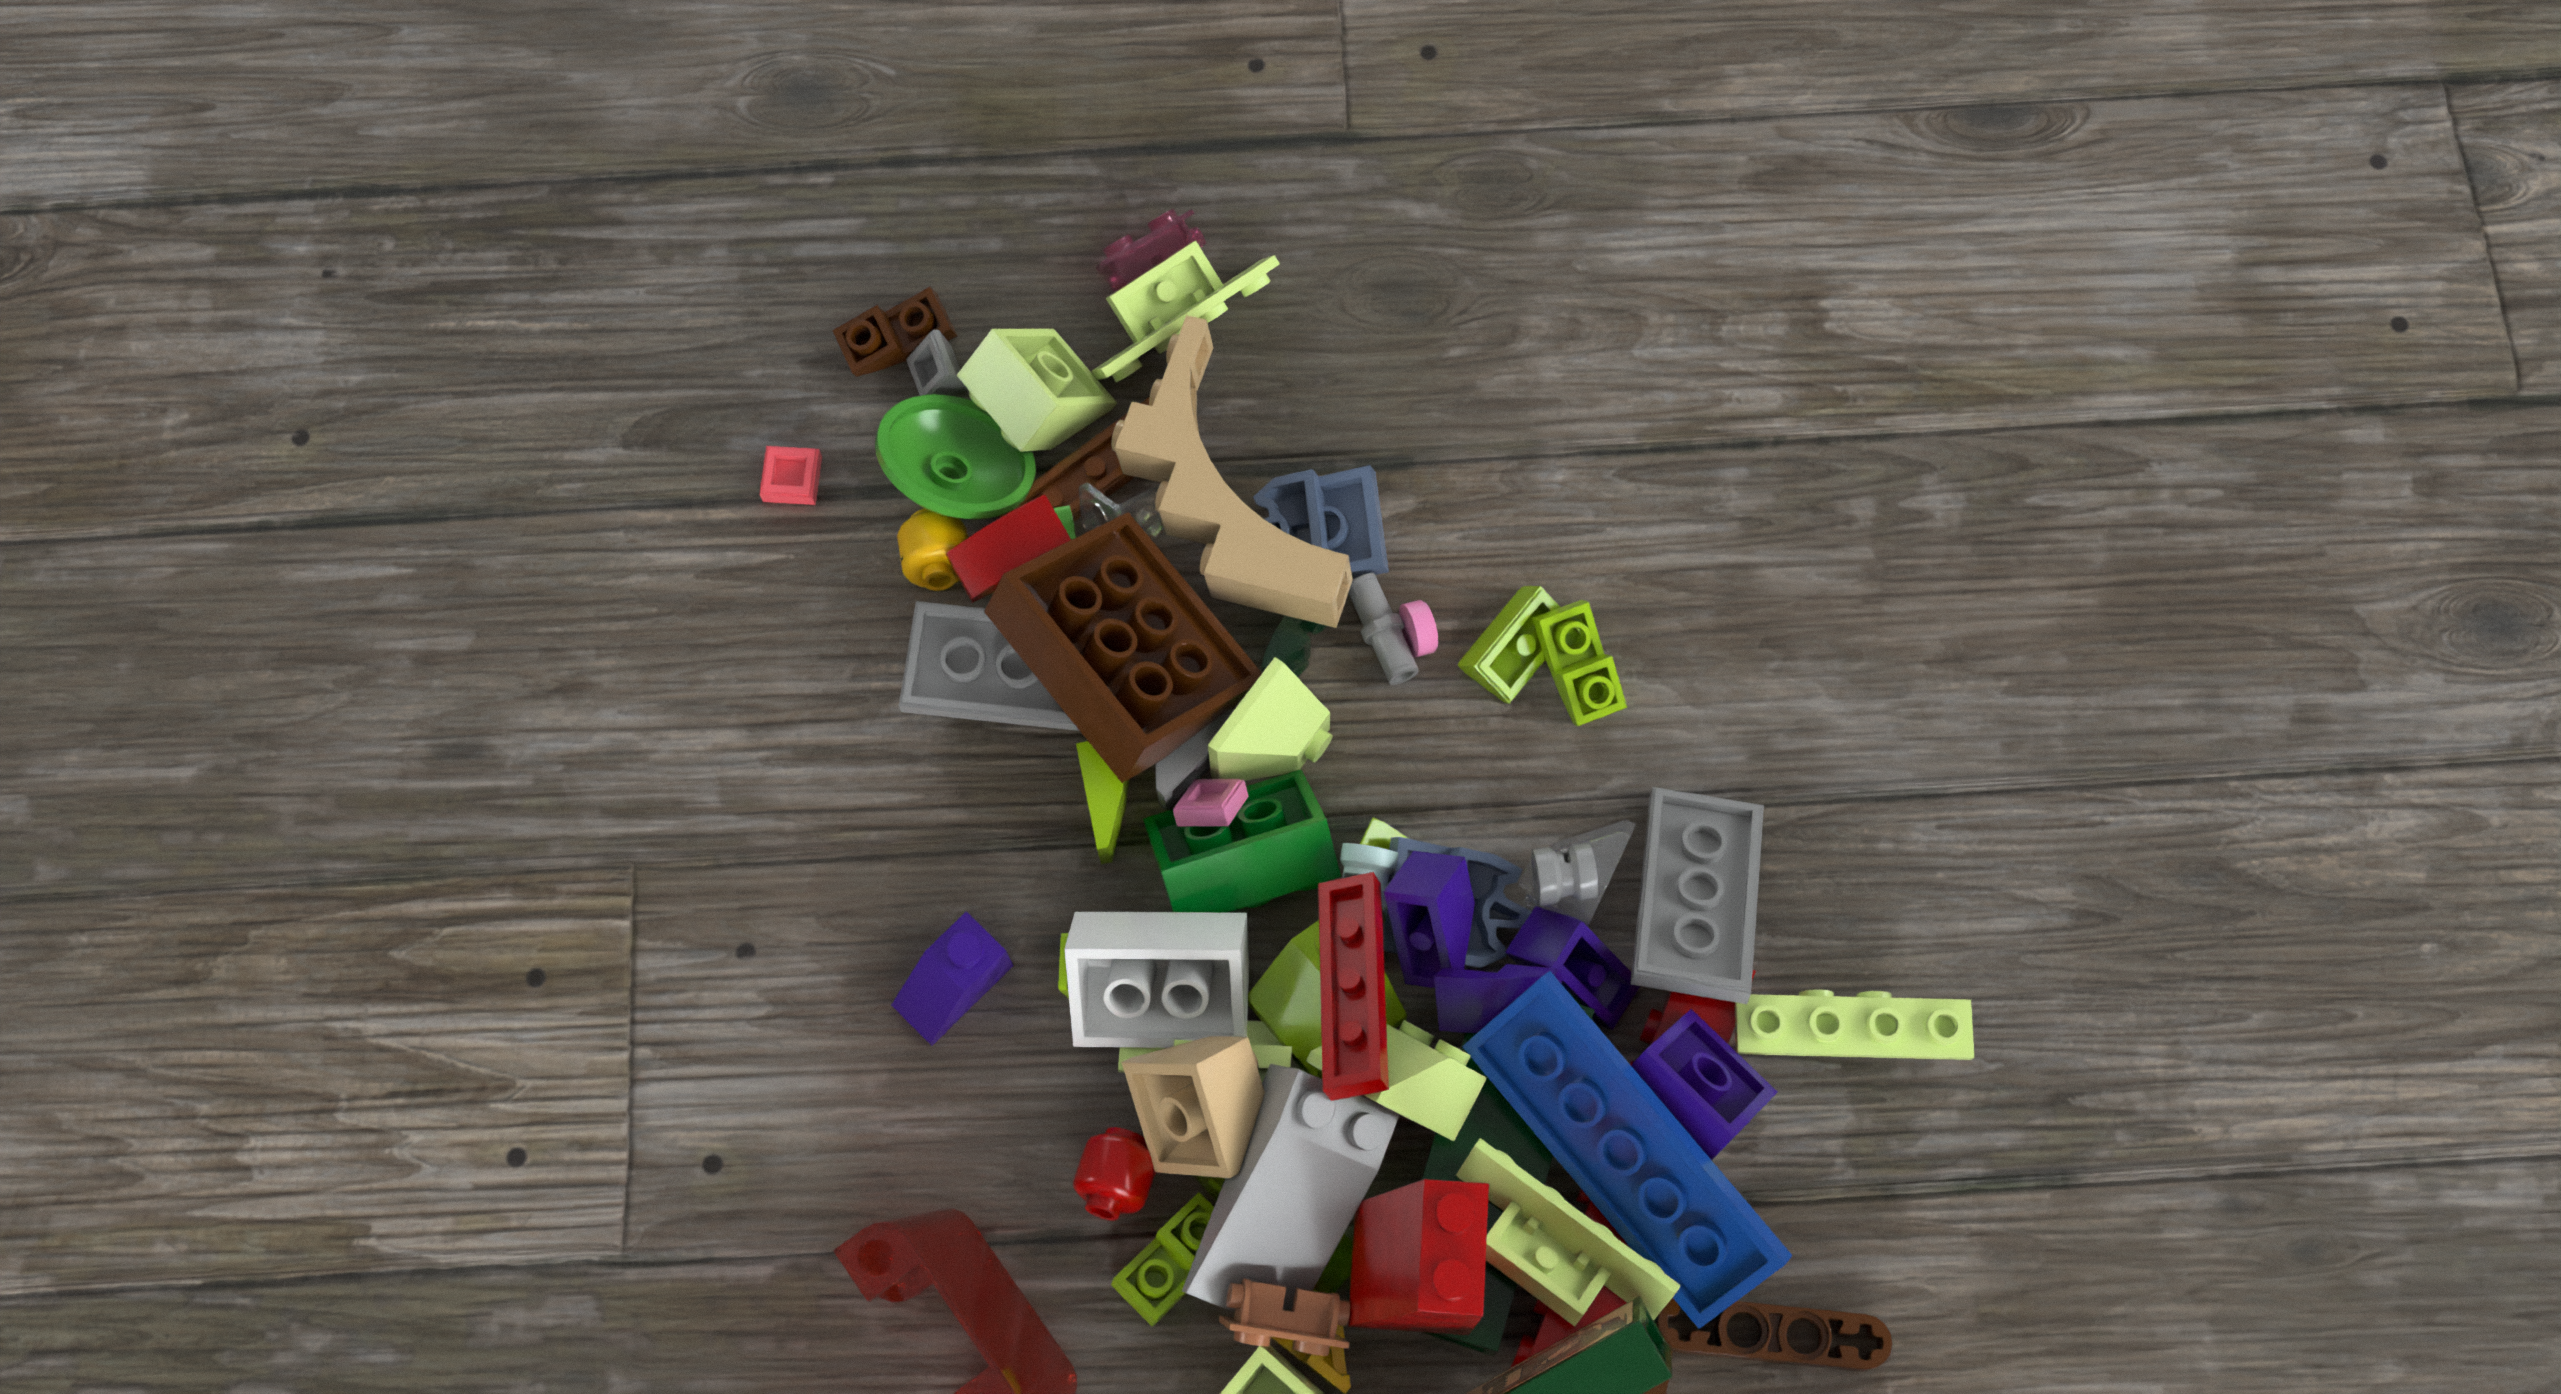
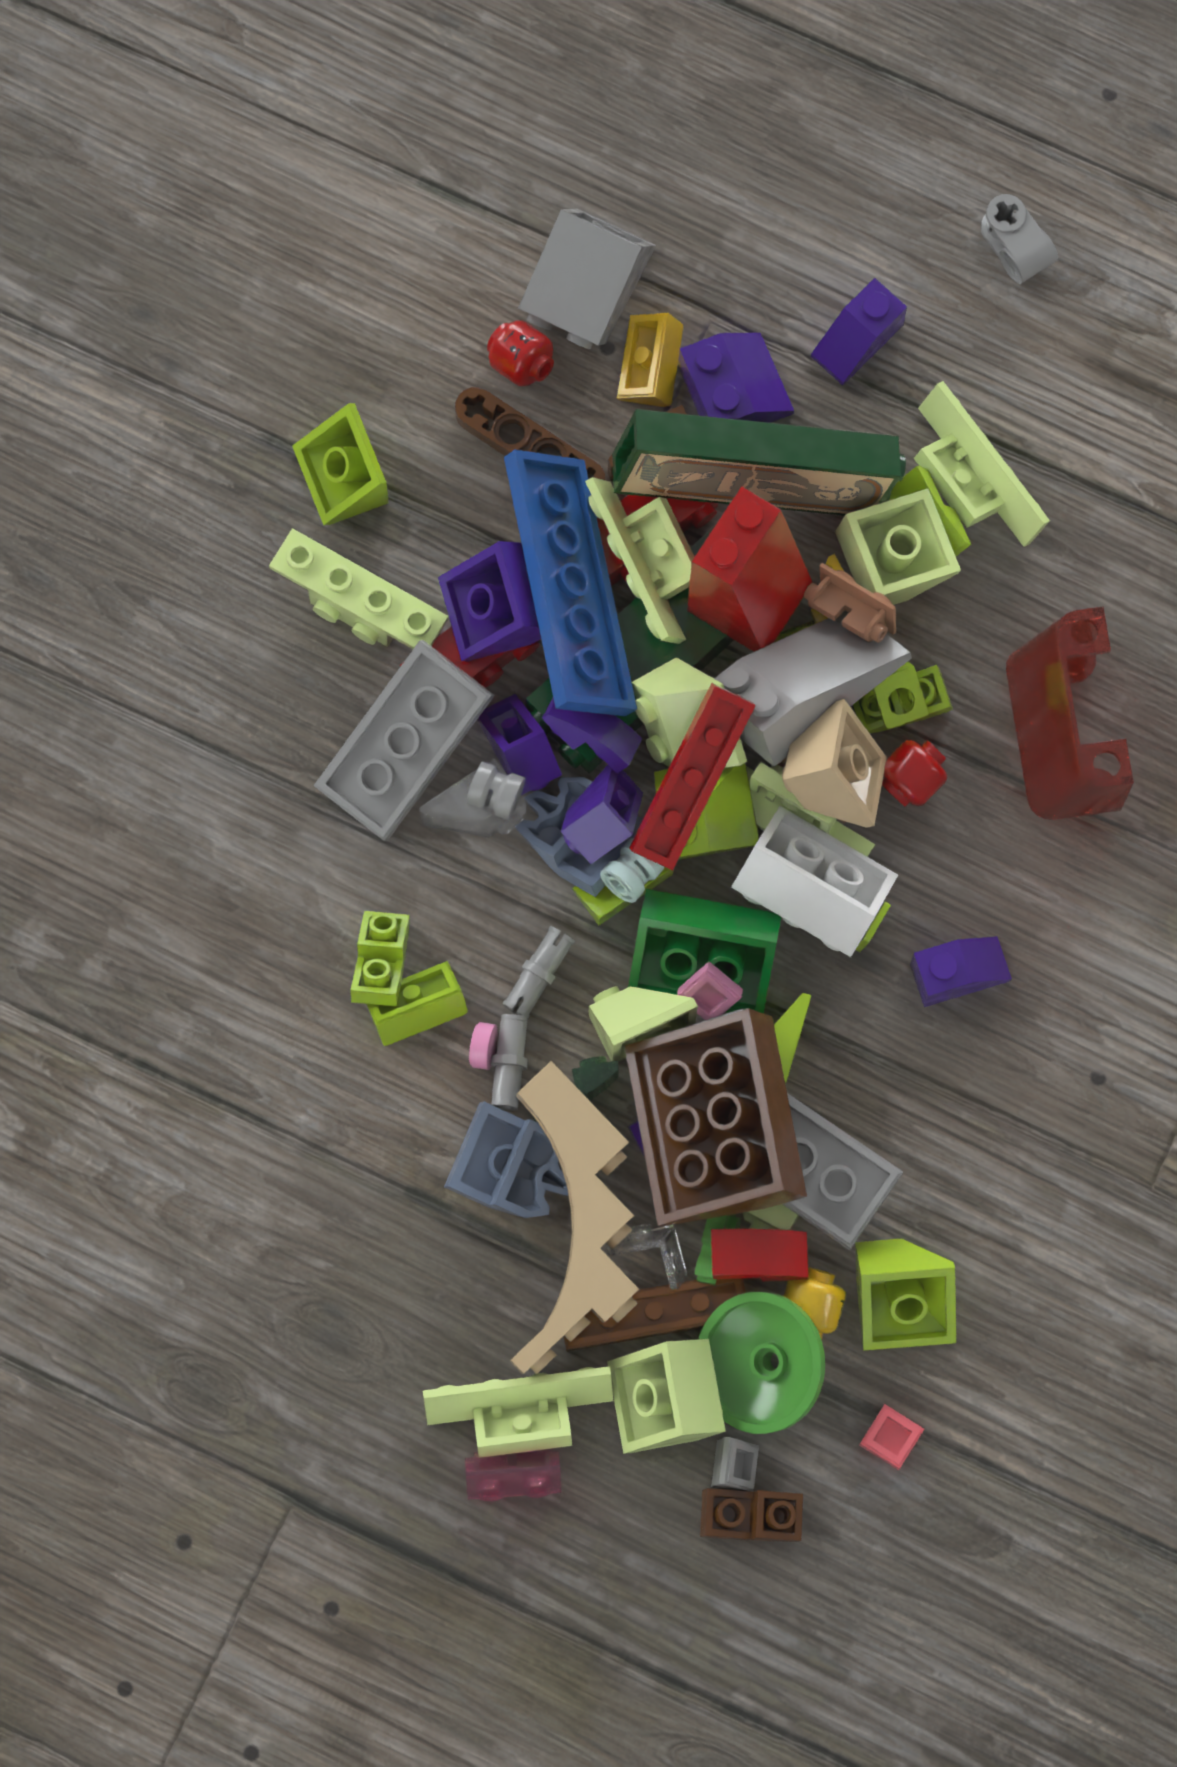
camera: 155 degrees left, 5 degrees up
none -> lime slope [292,403,389,525]
none -> light grey pin [502,926,575,1018]
none -> lime slope [855,1238,956,1351]
none -> lime bracket [873,662,928,729]

